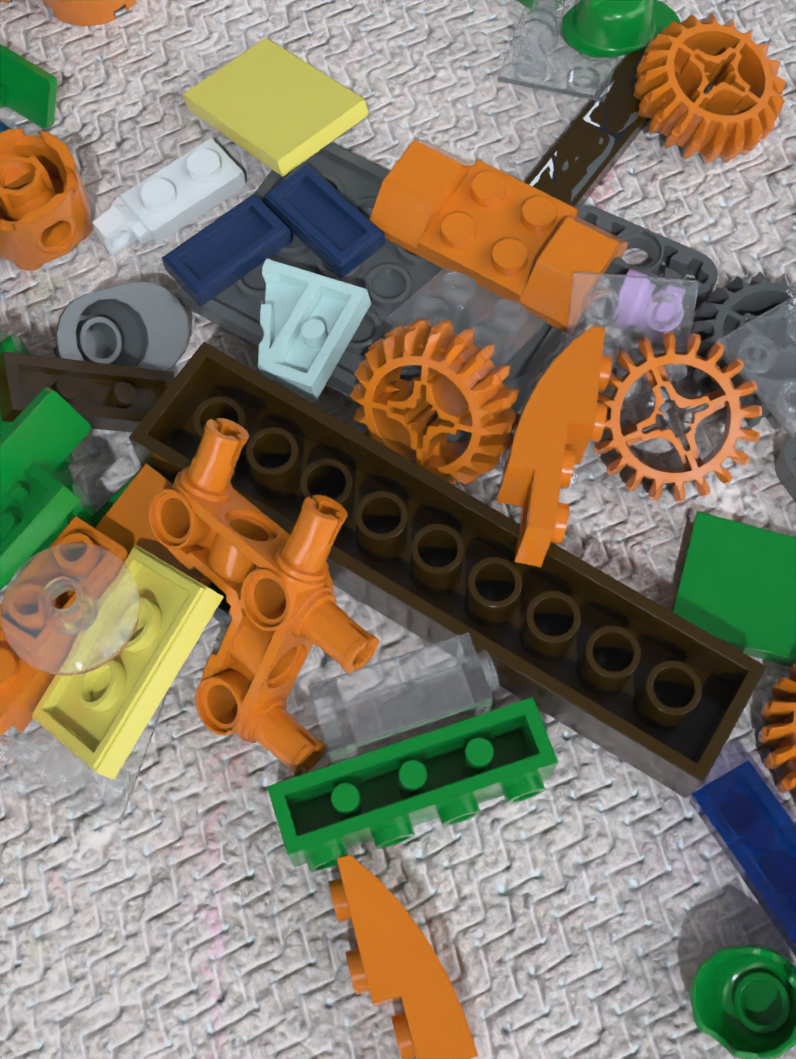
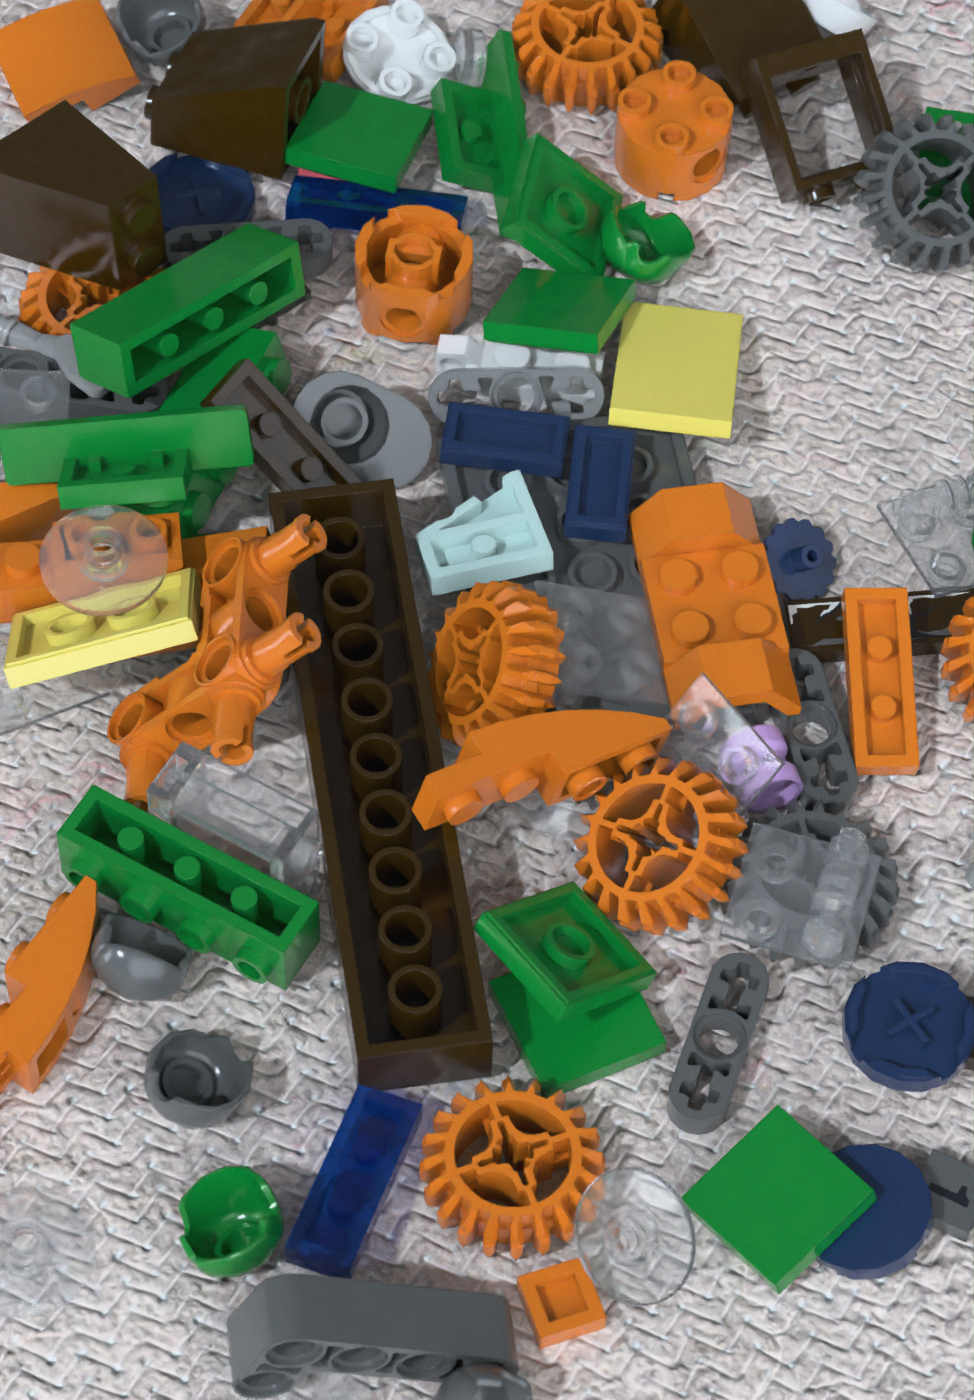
camera: 45 degrees right, 10 degrees down
none -> dark grey hair [90,913,193,1002]
none -> dark grey hair [144,1029,253,1130]
none -> beam [428,366,605,423]
none -> green tile [473,881,657,1023]
none -> green tile [483,267,636,354]
none -> green tile [500,133,623,276]
none -> green hair [600,201,695,285]
none -> dark blue piece [763,518,837,600]
none -> orange plate [841,587,920,775]

